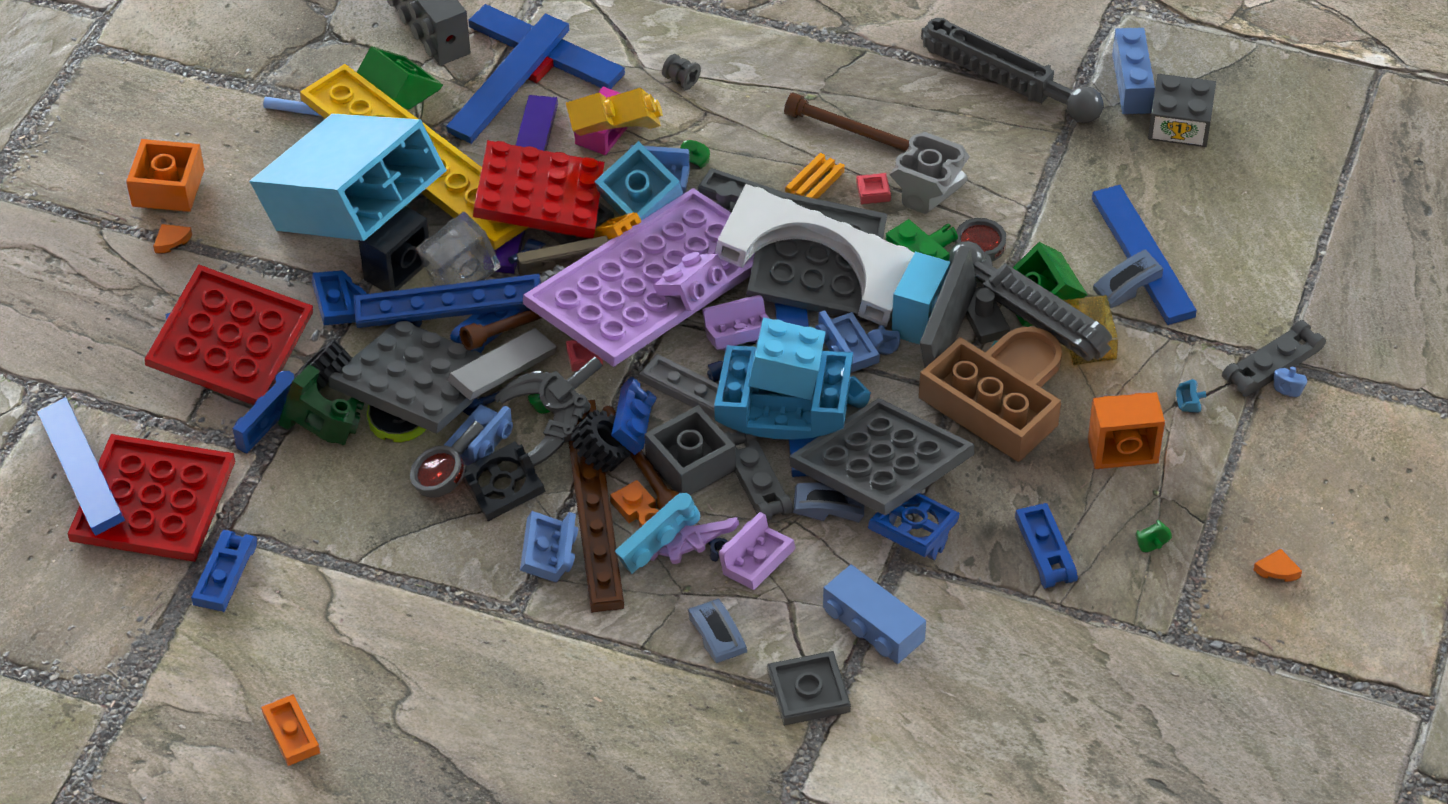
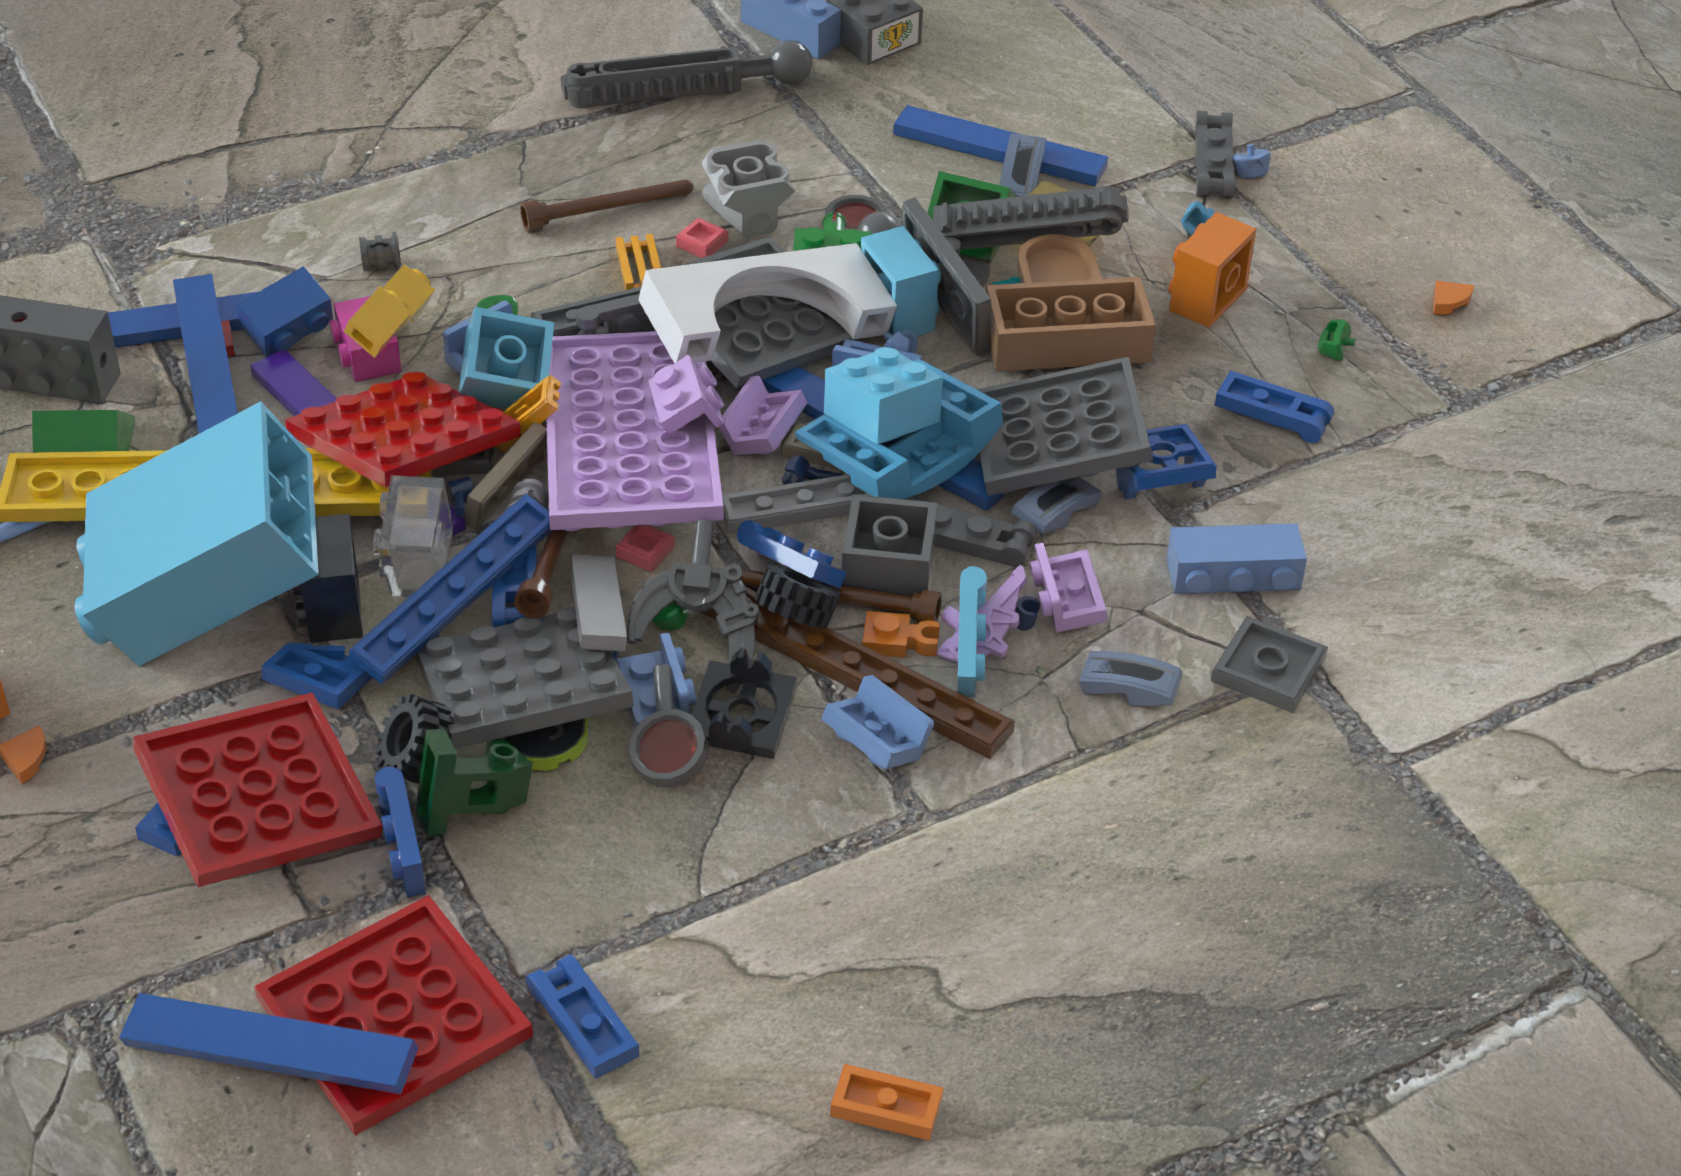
camera: 50 degrees left, 5 degrees down
none -> blue brick [237,266,333,357]

